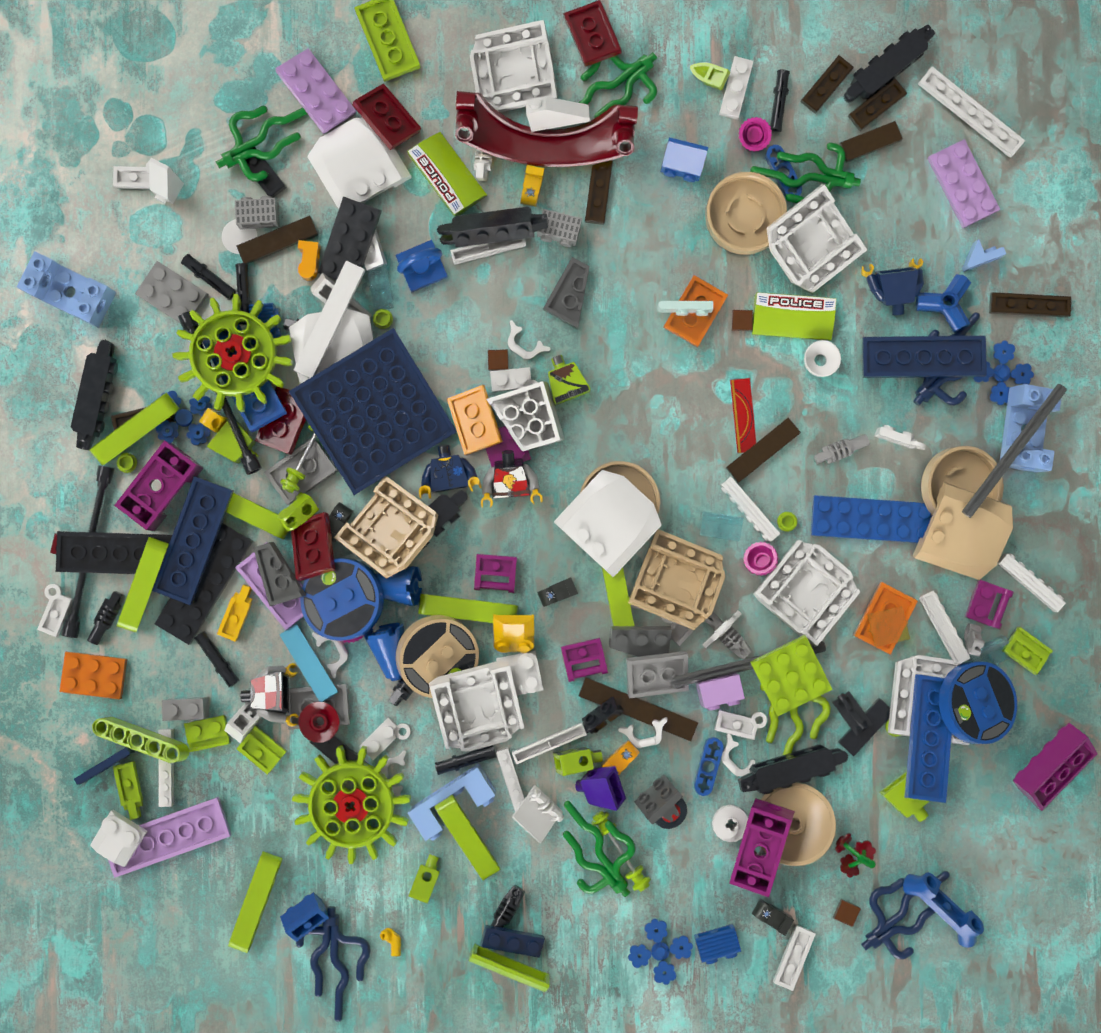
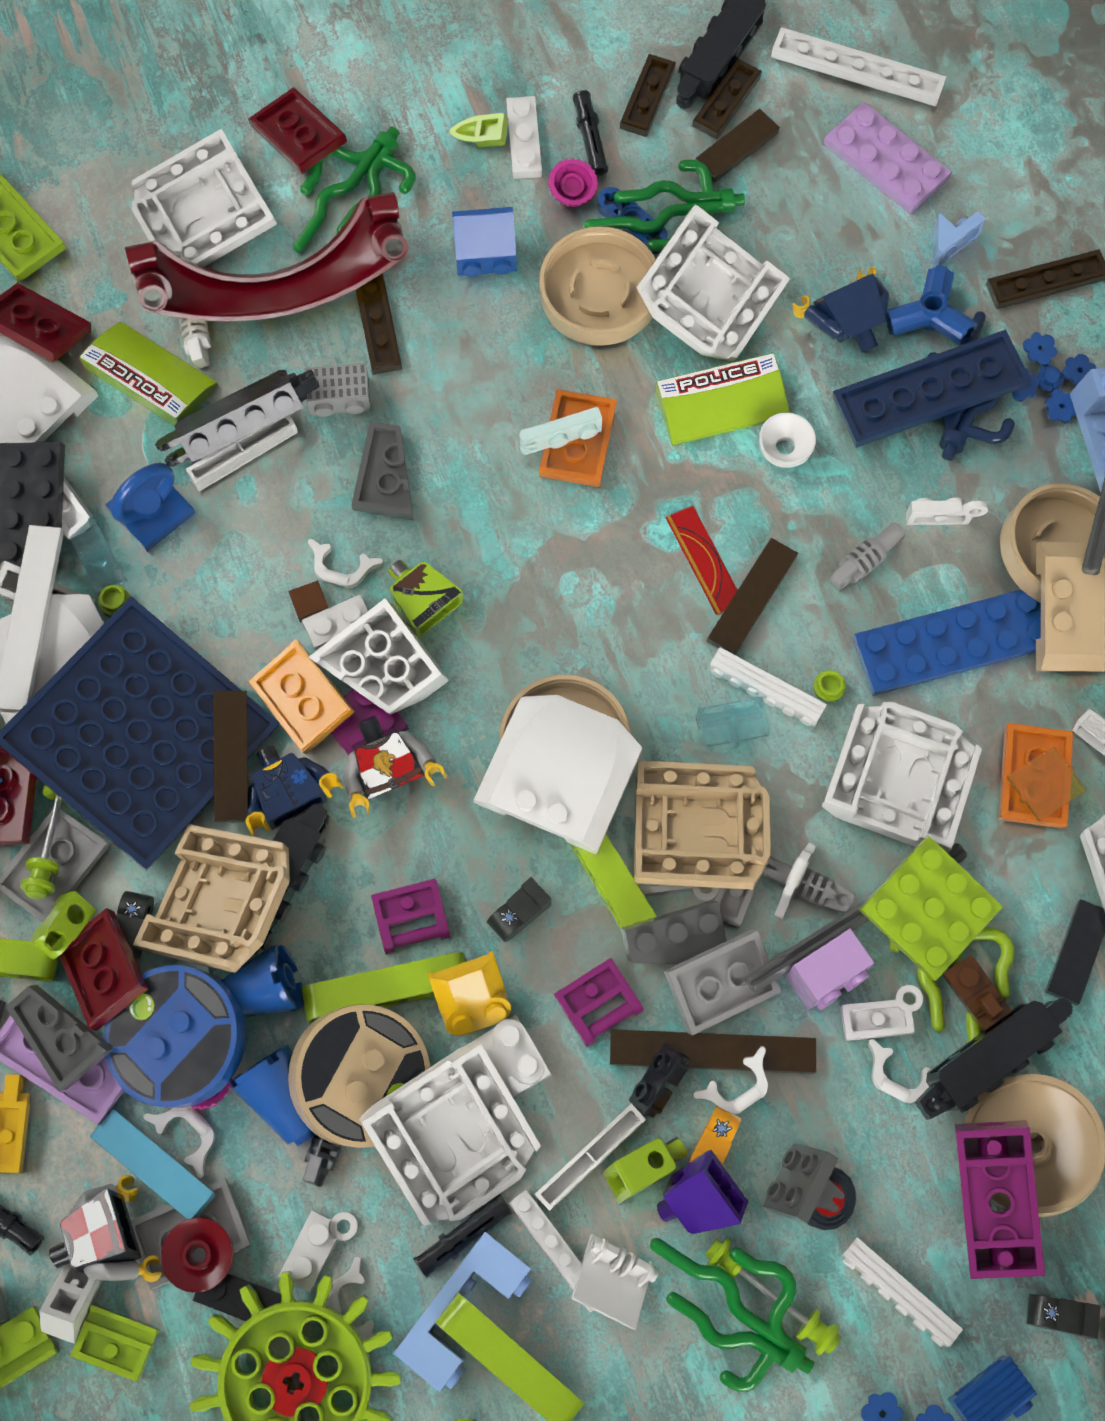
camera: 15 degrees left, 15 degrees down
yellow leg [520,165,544,207] -> none
white slope [526,97,590,132] -> none
blue beam [694,737,723,796] -> none
white piece [712,805,748,842] -> none
reddish brown tile [731,310,753,331] -> none
dark pink hat [743,542,779,576] -> none
black hinge [832,691,873,736] -> none
none -> dark brown tile [213,691,248,823]
none -> white piece [841,1237,963,1347]
none -> reddish brown hinge [942,954,1012,1031]

